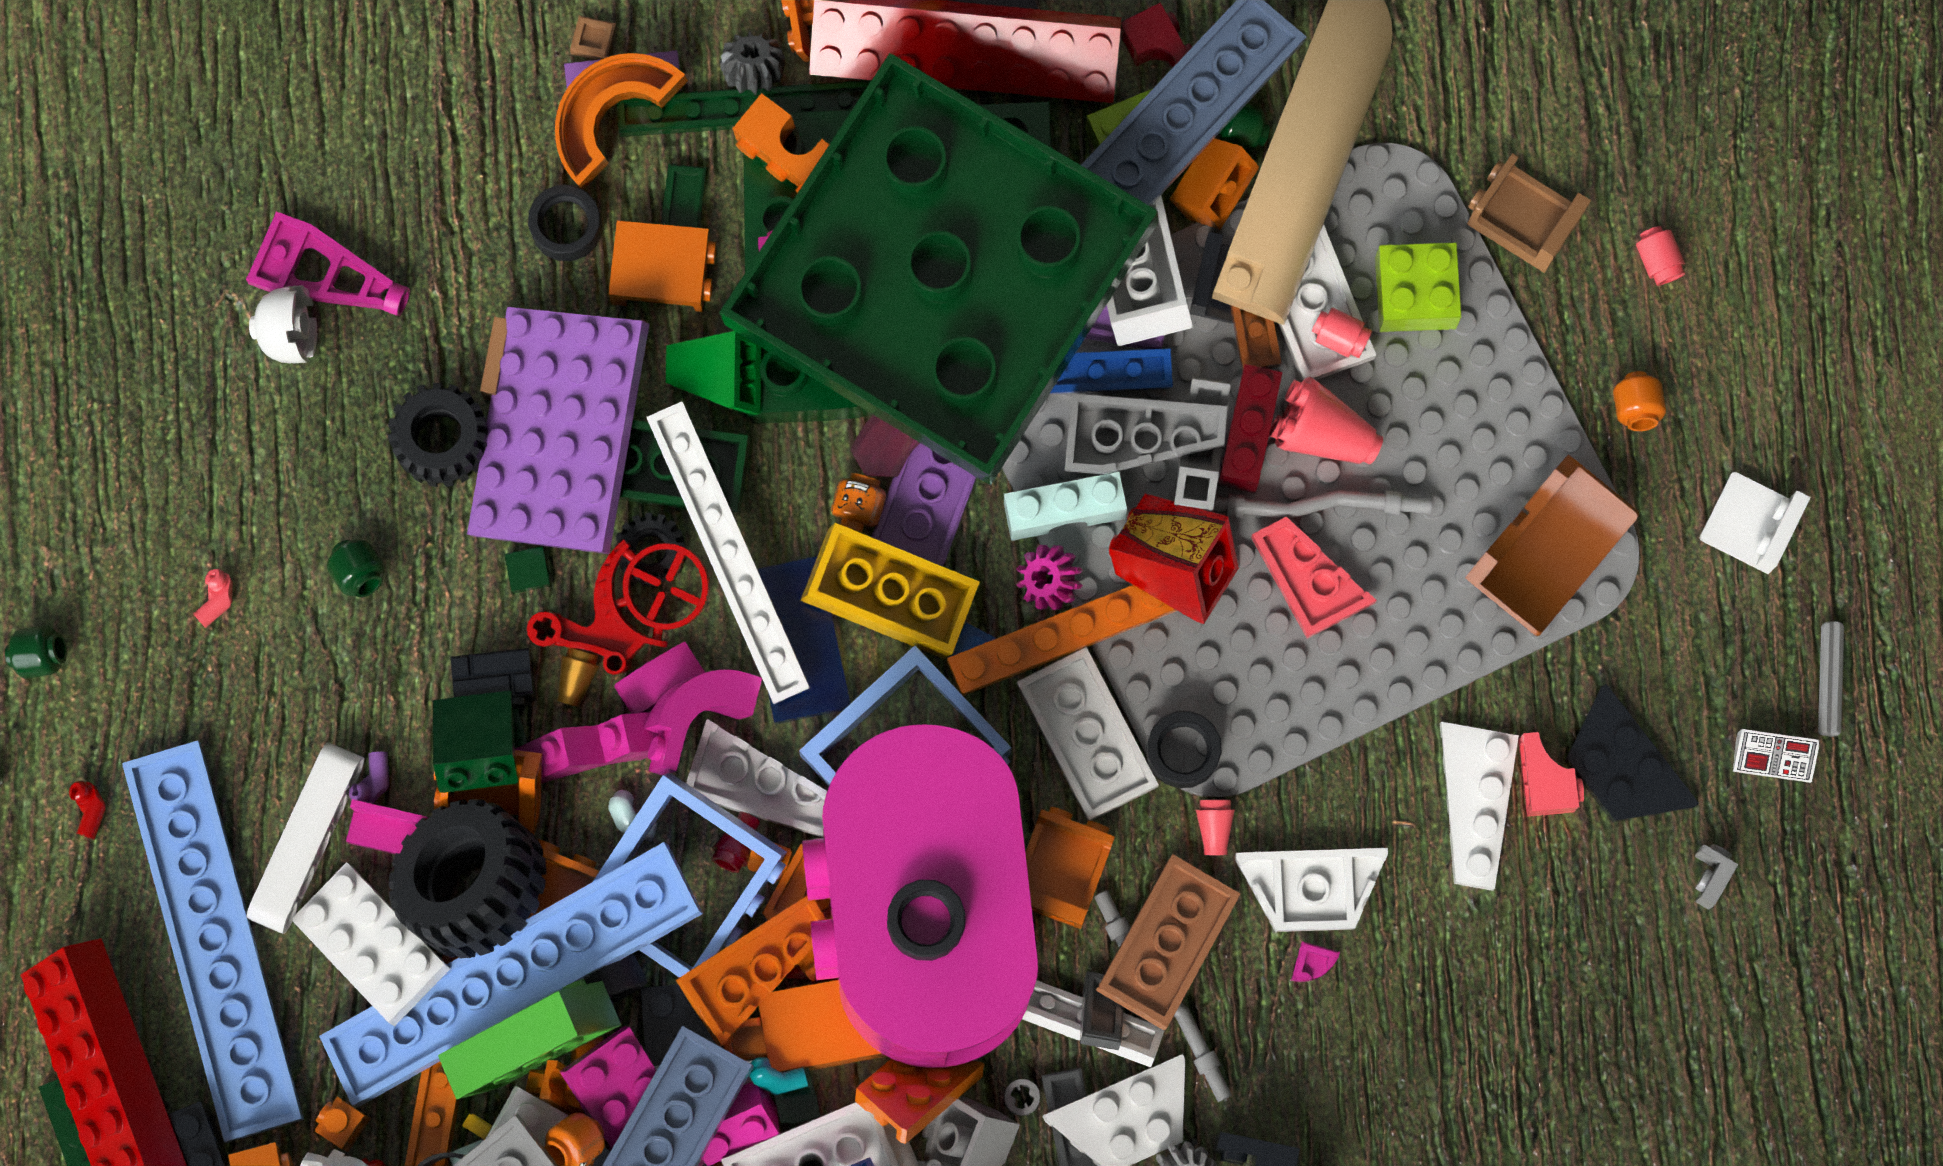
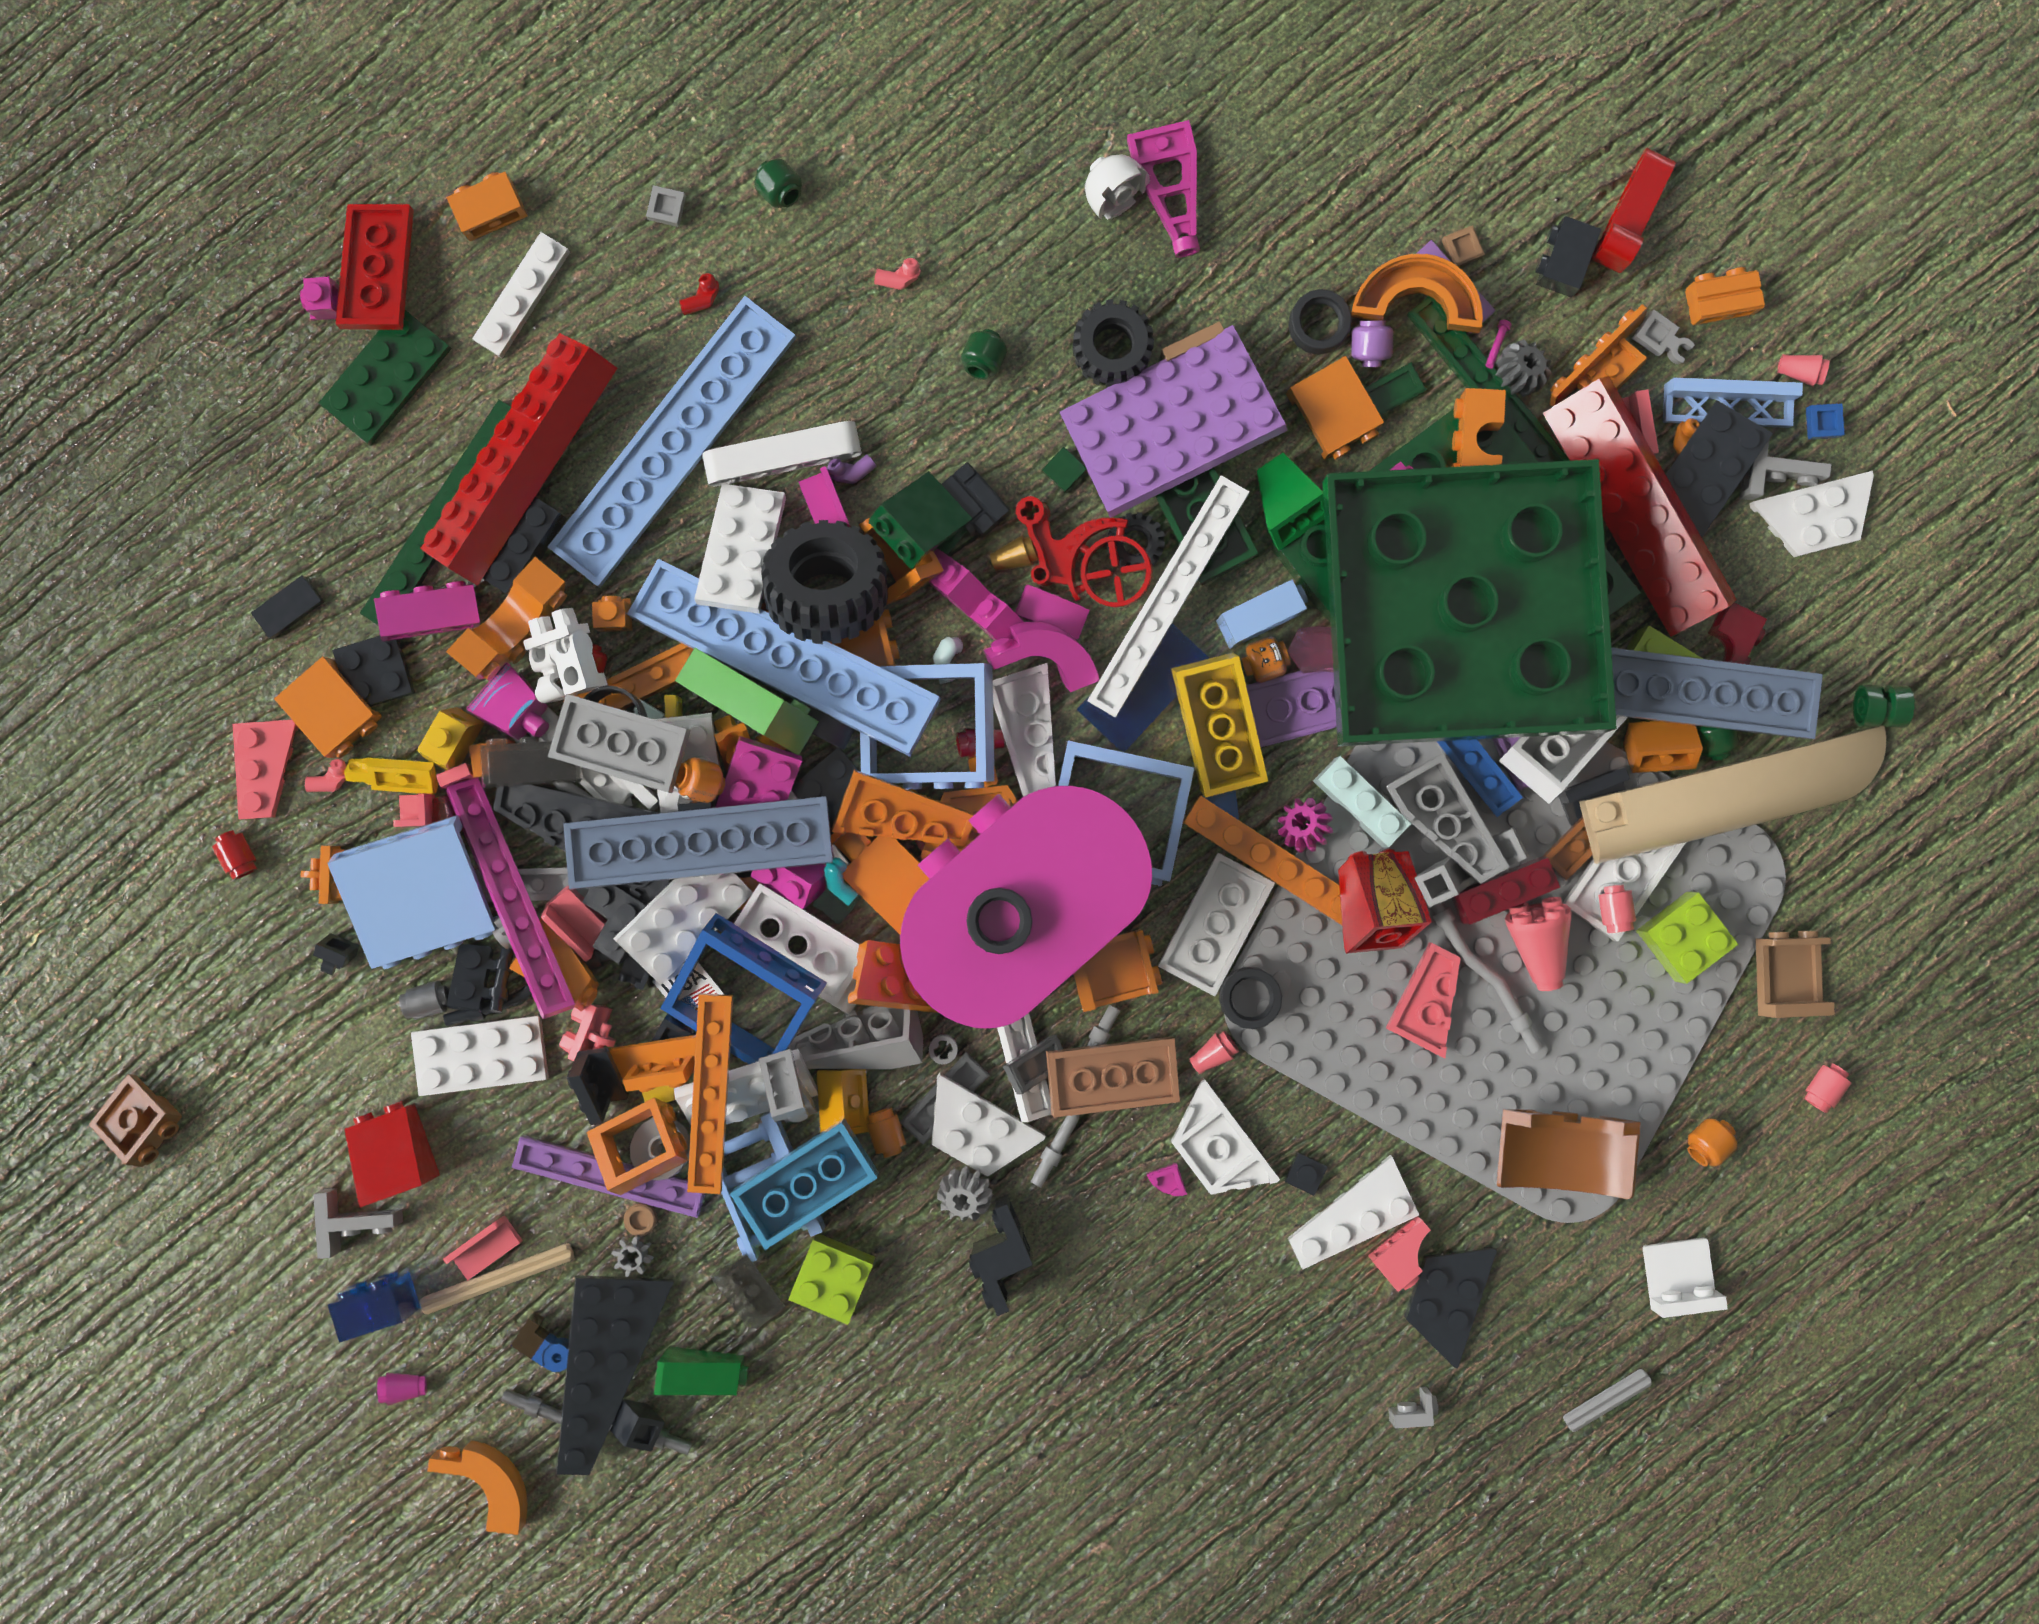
camera: 60 degrees right, 10 degrees up
slope [1733,729,1819,783] -> none
none -> light blue window [1216,579,1308,649]
none -> black plate [1284,1151,1328,1196]
none -> medium lavender head [1351,320,1393,367]
none -> dark pink piece [1485,320,1512,369]

